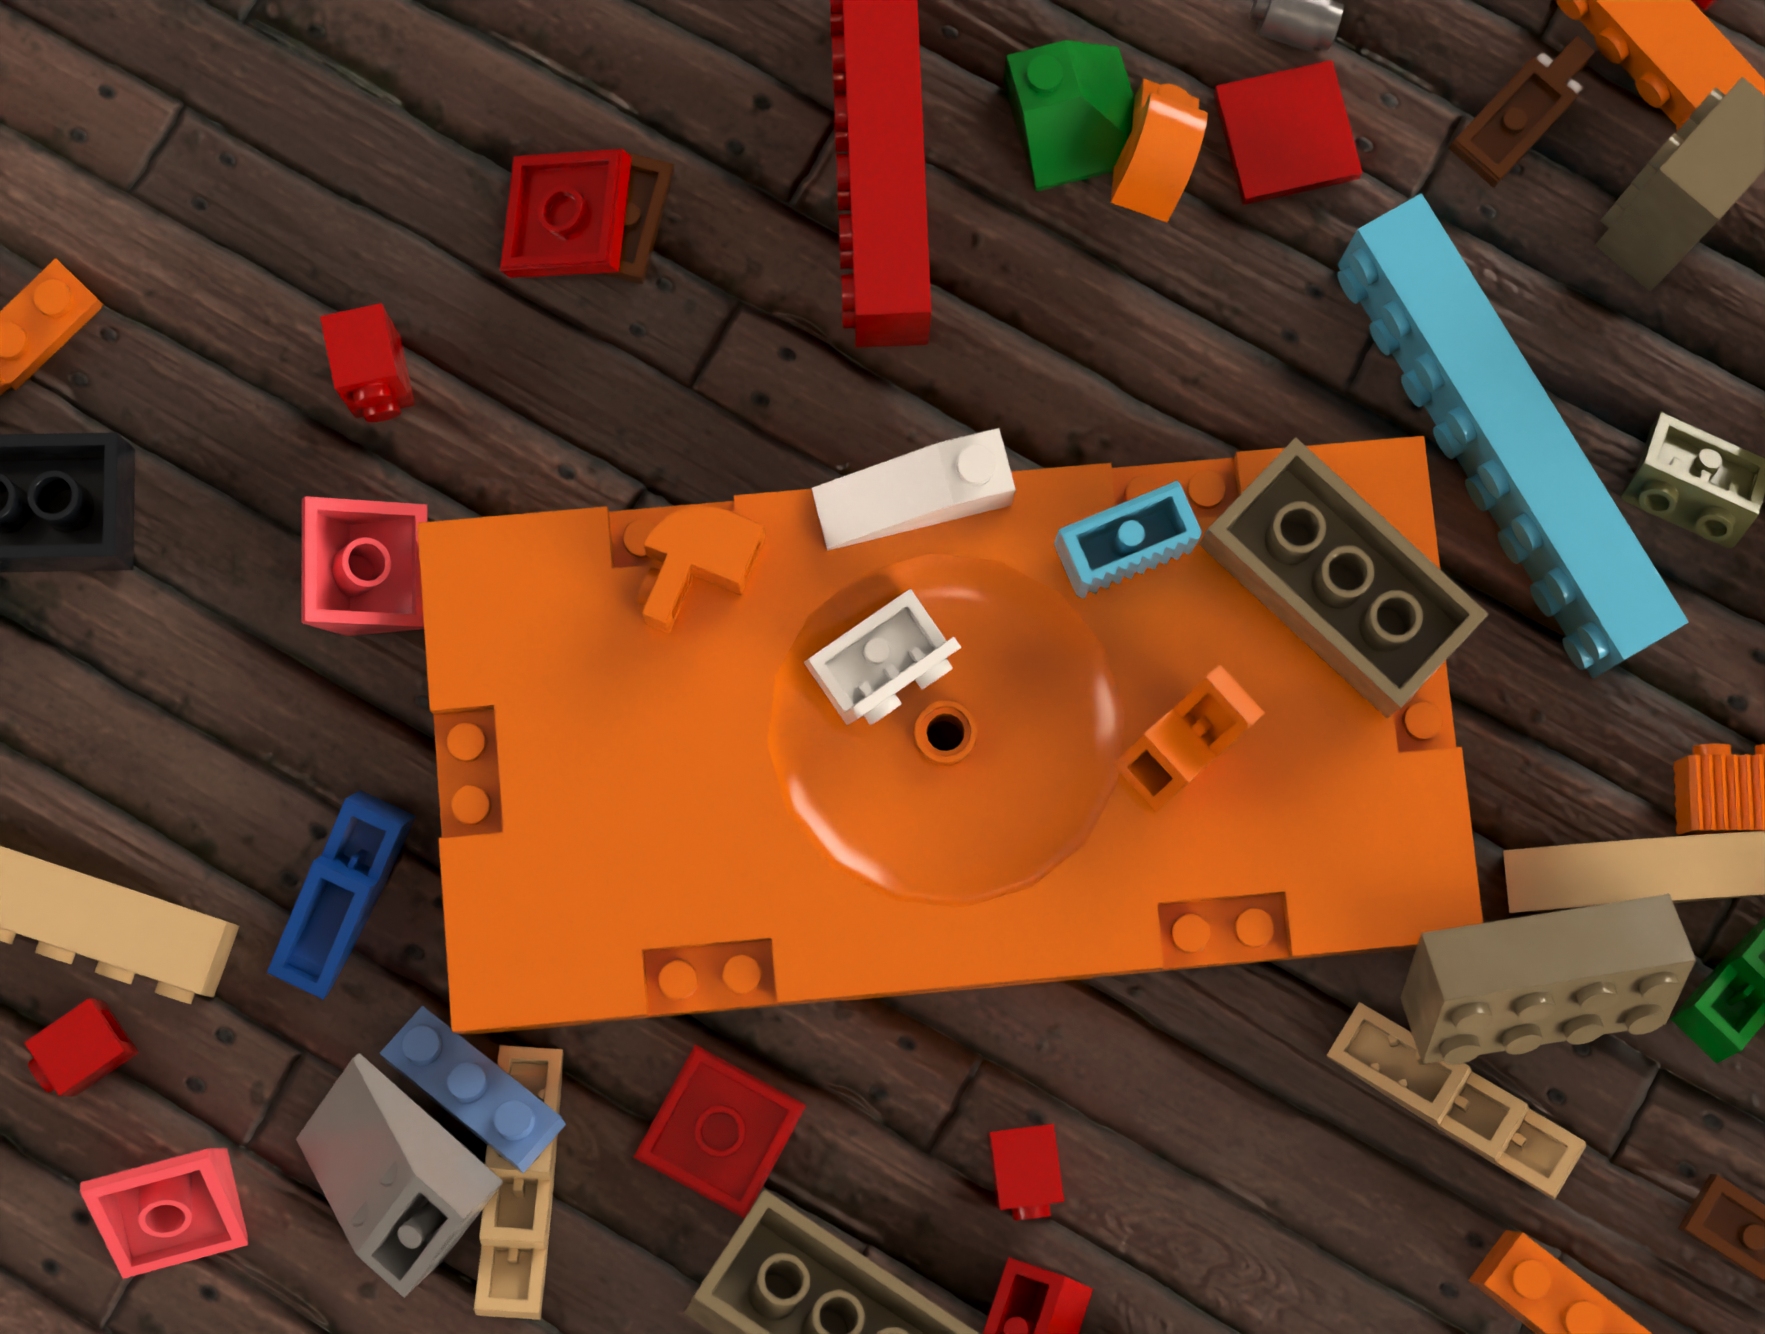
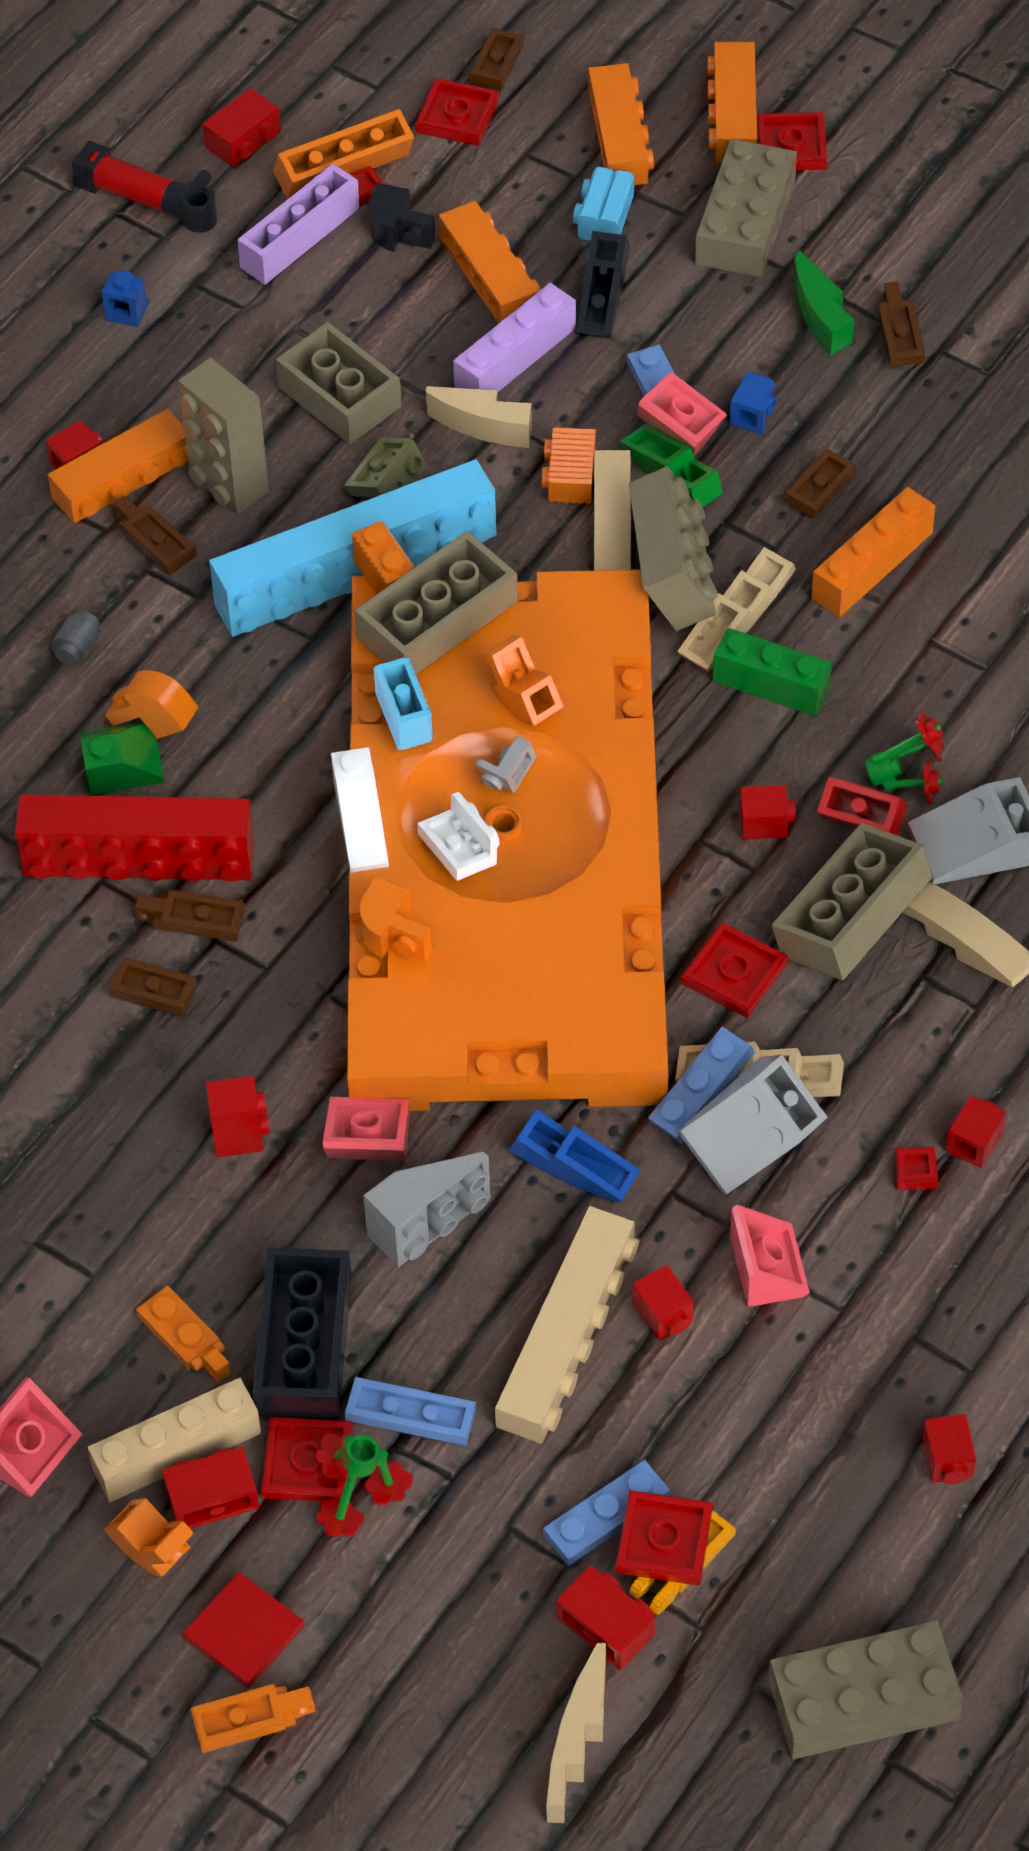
camera: 80 degrees left, 25 degrees down
red tile [500,149,632,278] -> none
red tile [1213,60,1363,205] -> none
none -> reddish brown hinge [135,890,245,942]
none -> orange brick [352,521,415,595]
none -> light grey slope [363,1152,491,1268]
none -> light grey bracket [475,735,537,794]
none -> green brick [713,628,832,716]

